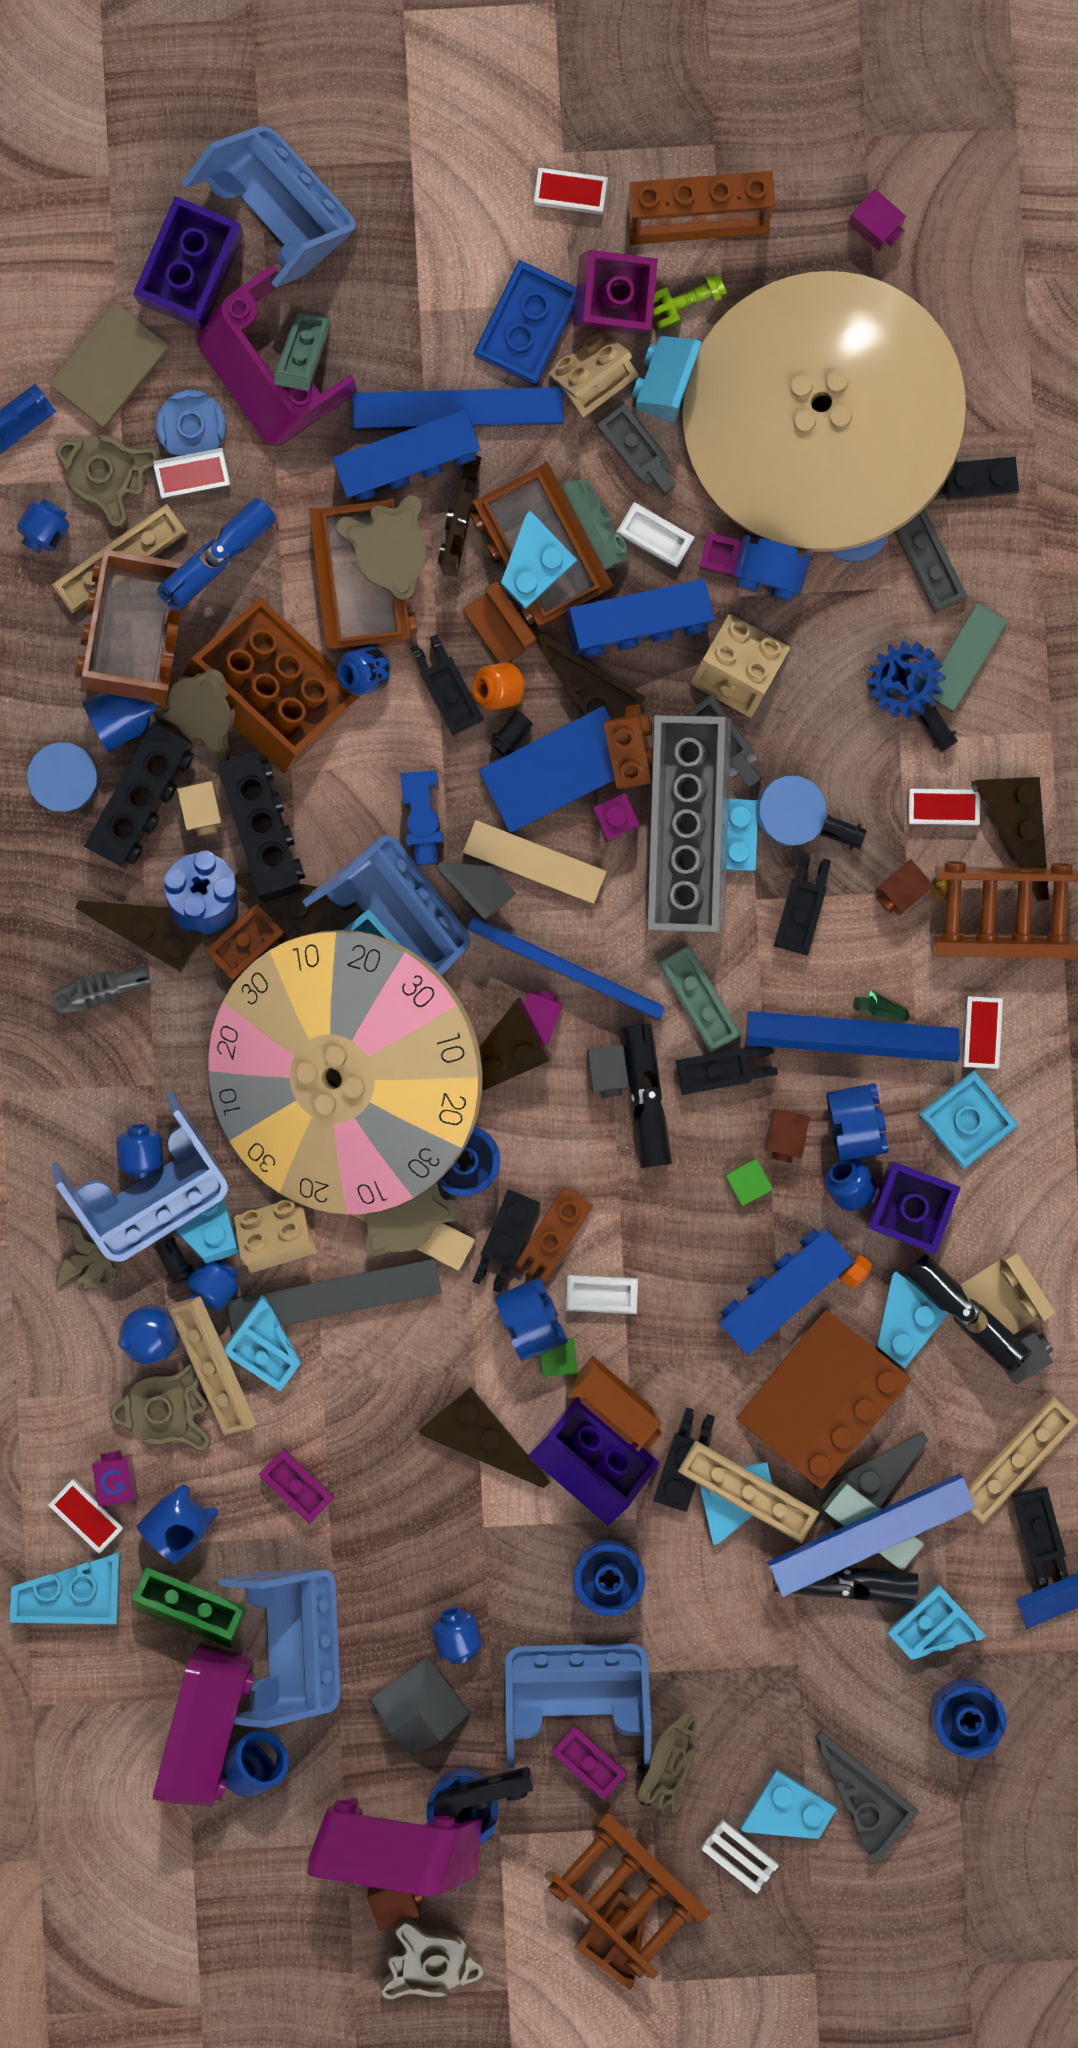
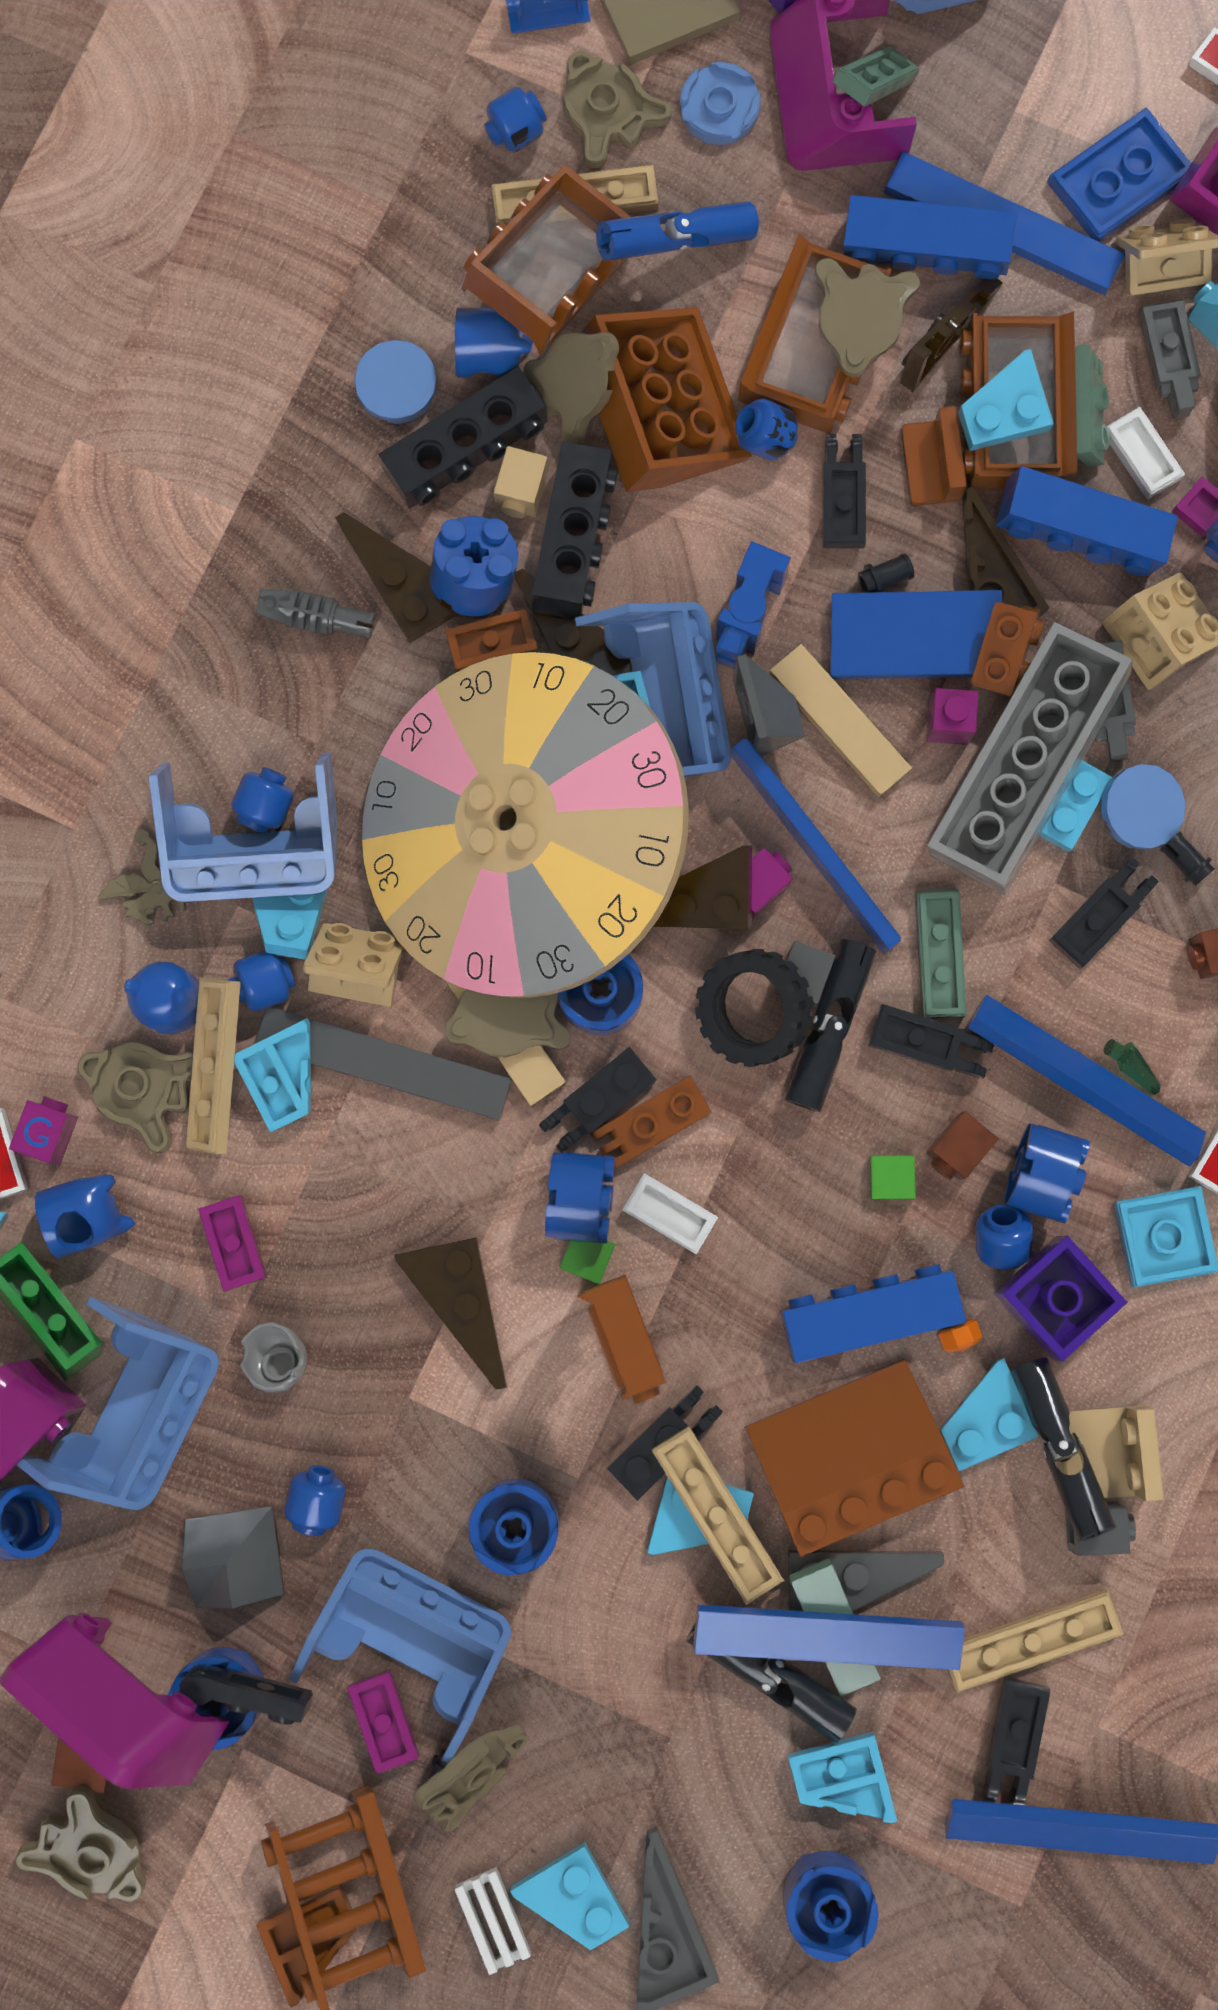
camera: 30 degrees right, 5 degrees down
tile [153,448,230,498] -> none
black pin [154,1237,193,1285] -> none
orange head [472,662,525,711] -> none
dark purple slope [528,1397,660,1526] -> none
none -> light grey hair [240,1322,307,1394]
none -> black tyre [695,949,814,1067]

